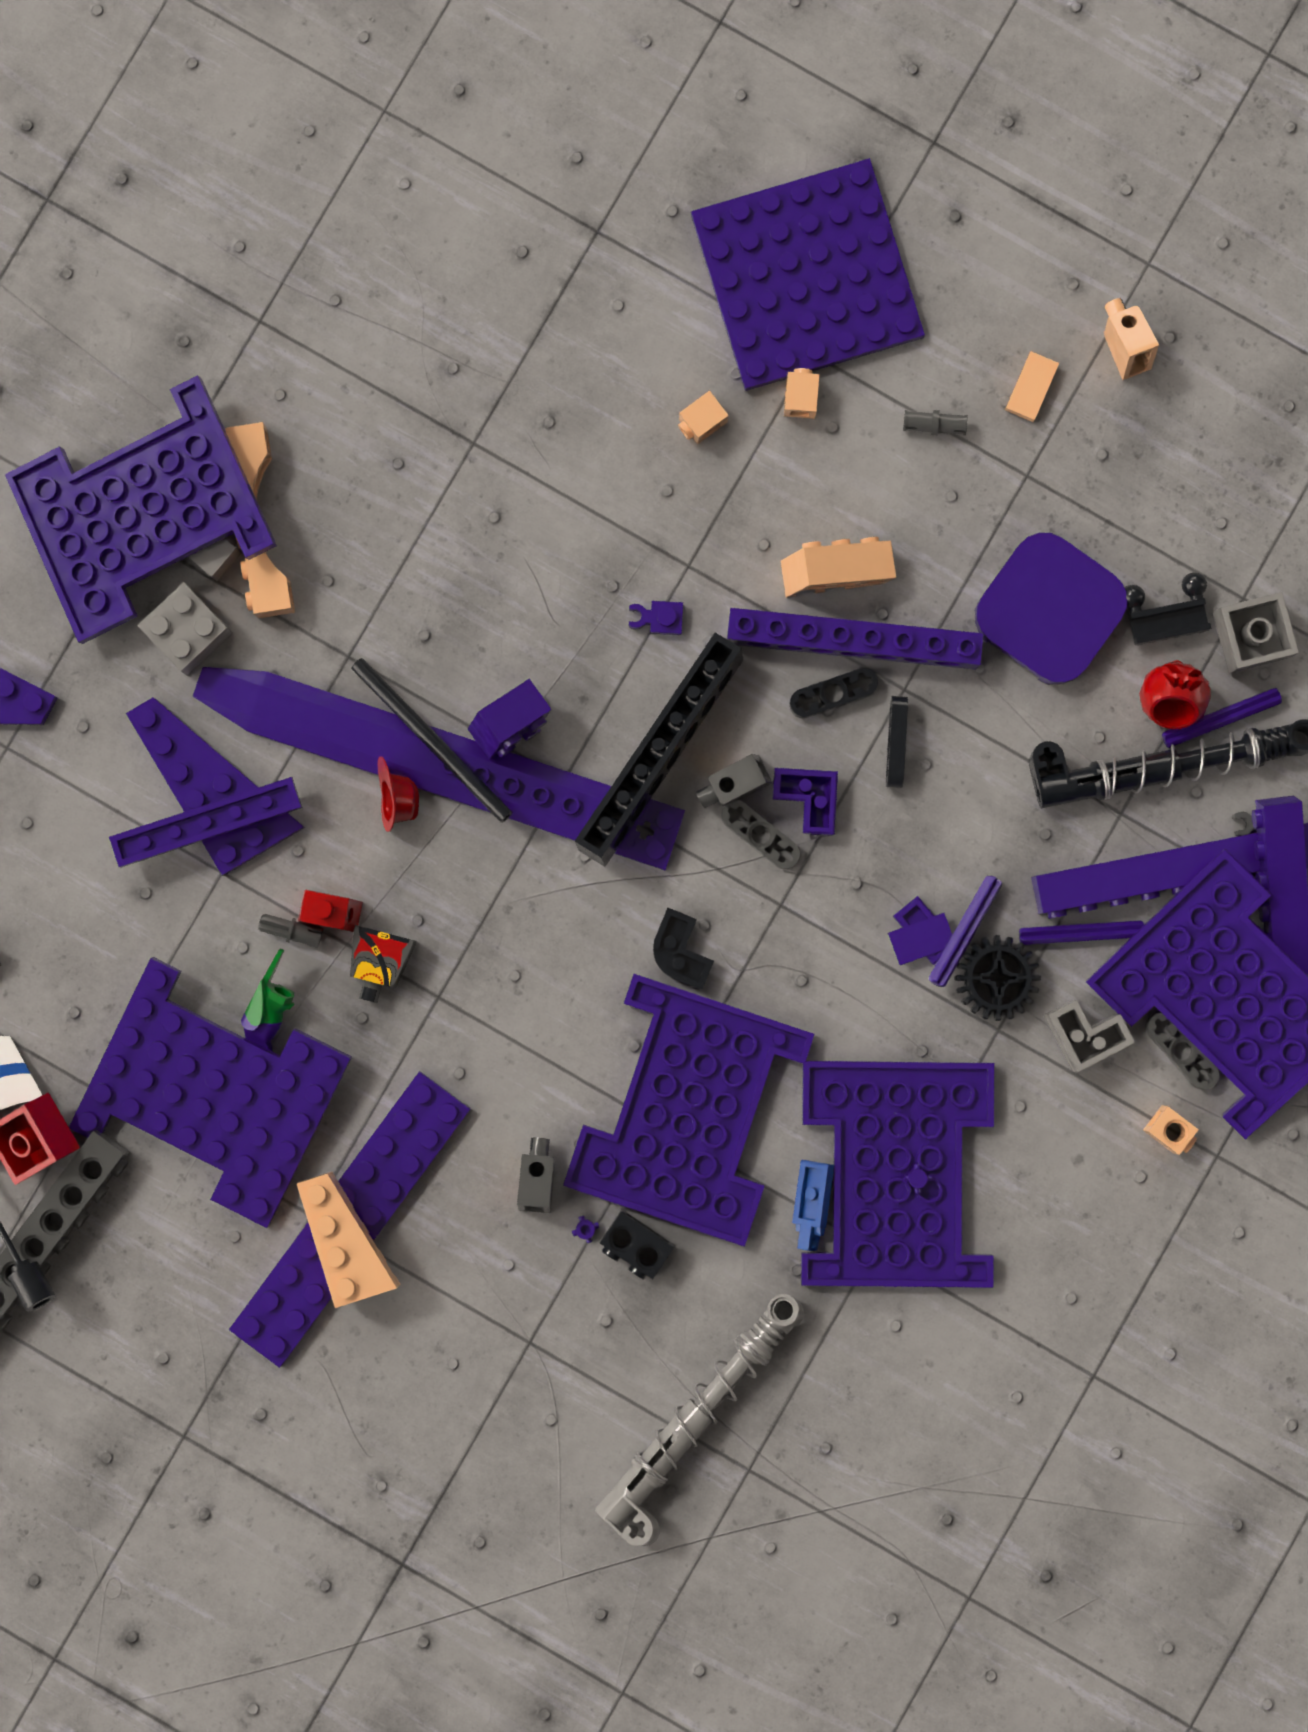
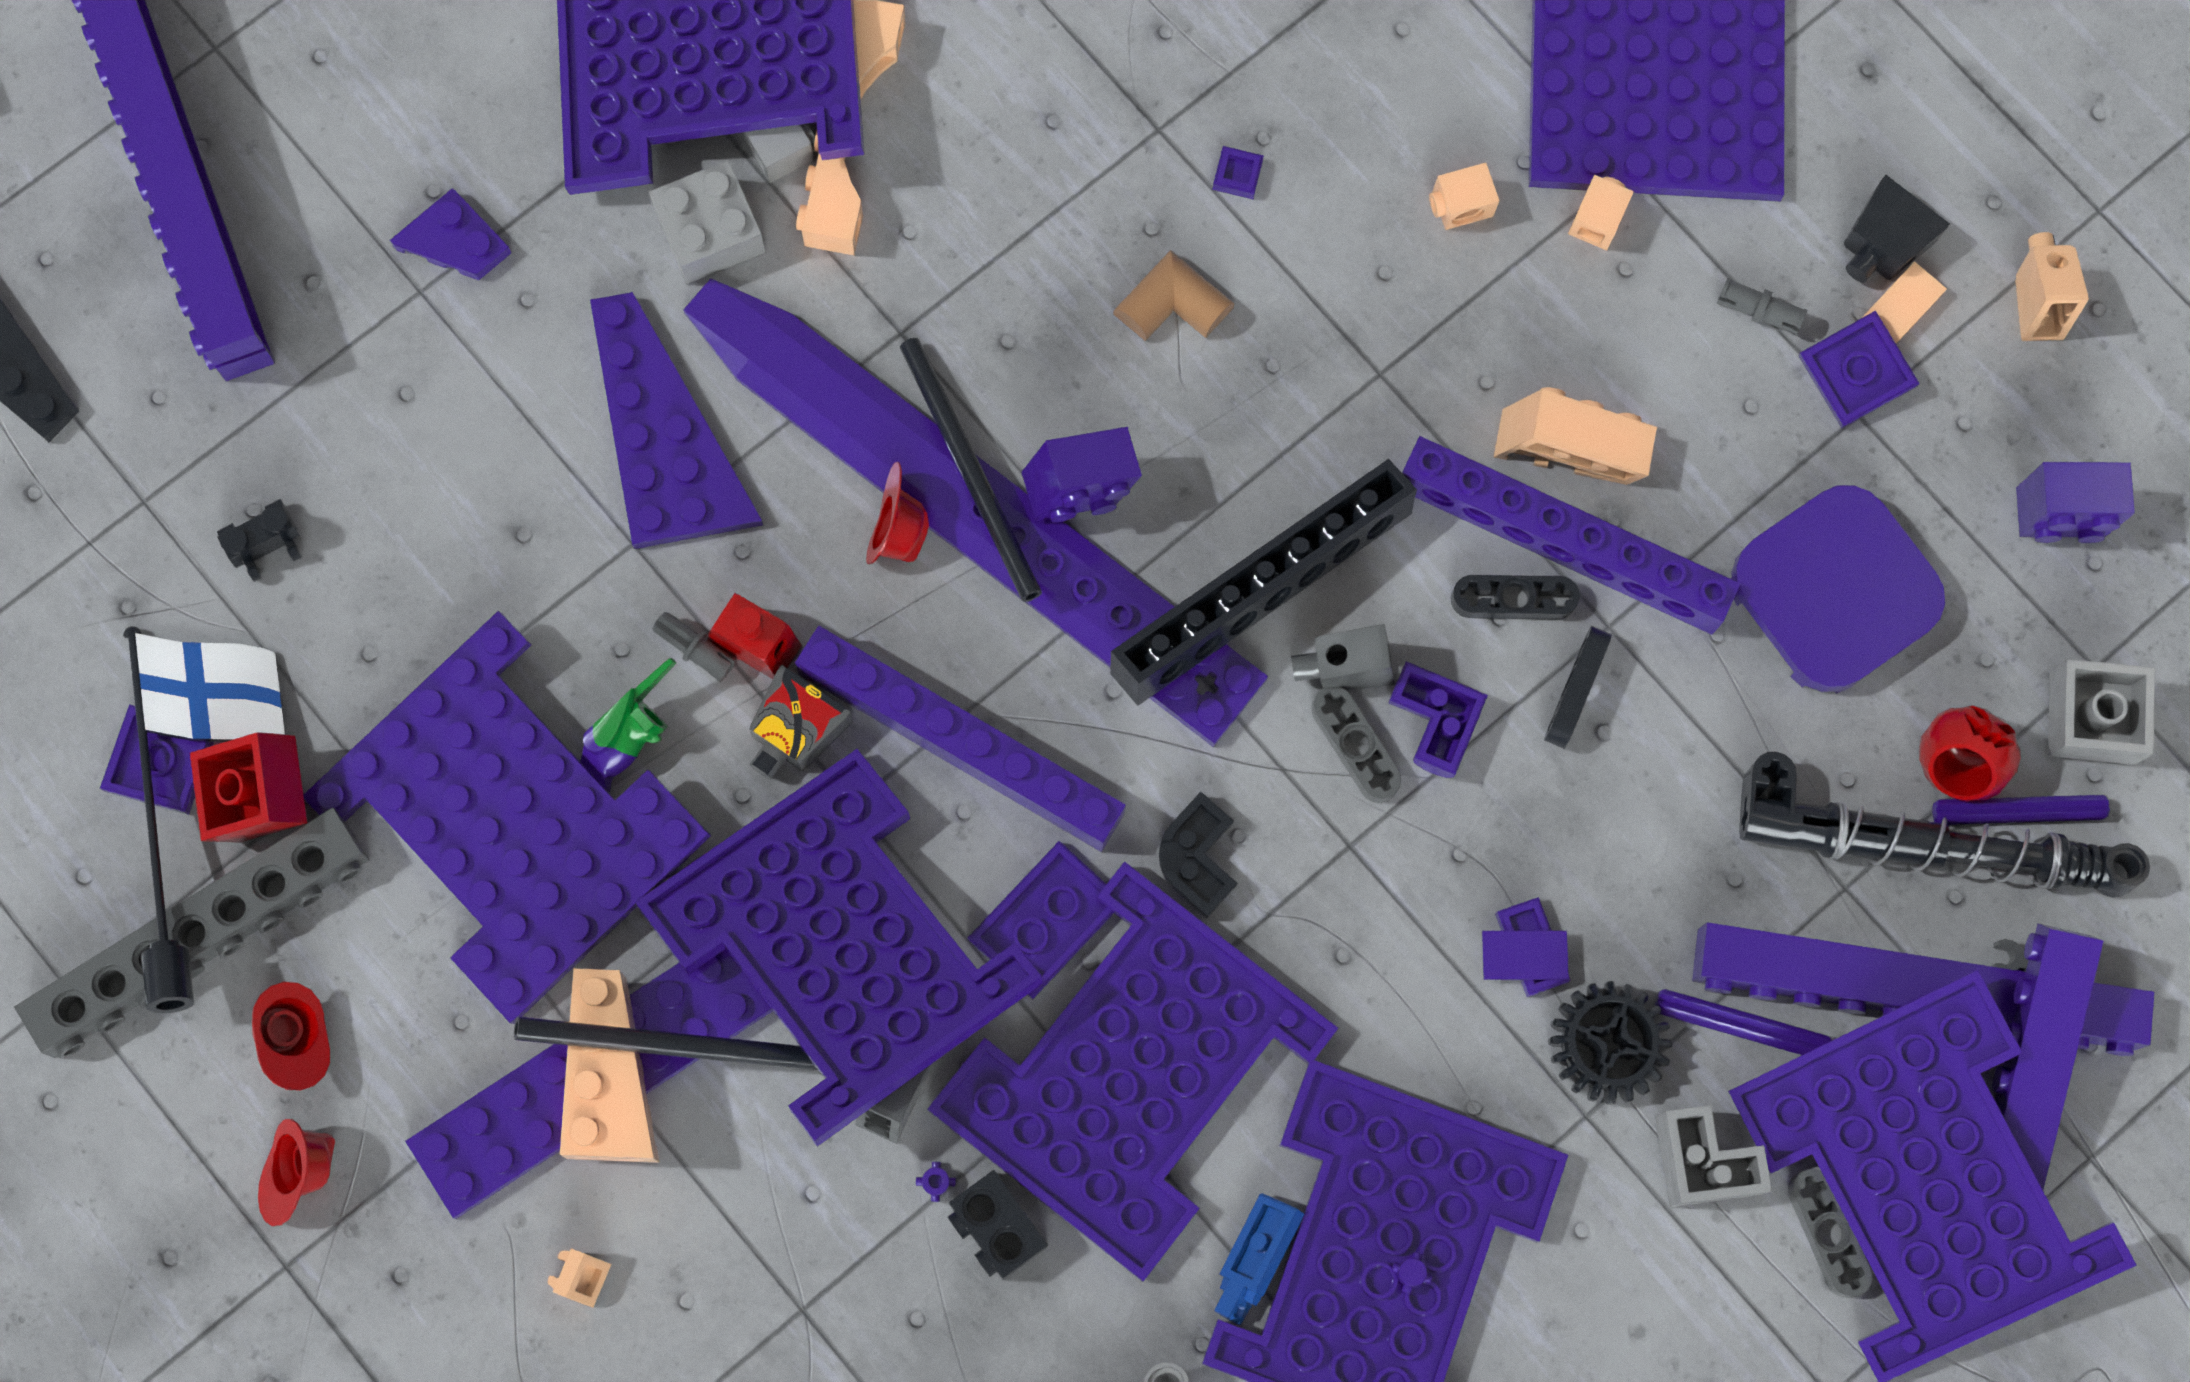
camera: 15 degrees right, 10 degrees down
dark purple plate [109,777,303,868] -> none
dark purple plate [628,601,683,635] -> none
dark purple axle [929,875,1002,987] -> none
black gear [1125,572,1212,646] -> none
light nougat brick [1143,1105,1199,1155] -> none
none -> red piece [252,982,330,1091]
none -> red piece [258,1119,335,1226]
none -> black piece [514,1017,819,1071]
none -> light nougat tile [547,1248,611,1308]
none -> dark purple piece [635,749,1043,1147]
none -> dark purple brick [795,625,1126,852]
none -> dark purple tile [967,841,1114,1000]
none -> medium nougat brick [1113,250,1234,341]
none -> dark purple tile [1212,146,1264,200]
none -> dark purple tile [1798,310,1920,428]
none -> black torso [1844,175,1950,283]
none -> dark purple brick [2016,462,2135,543]

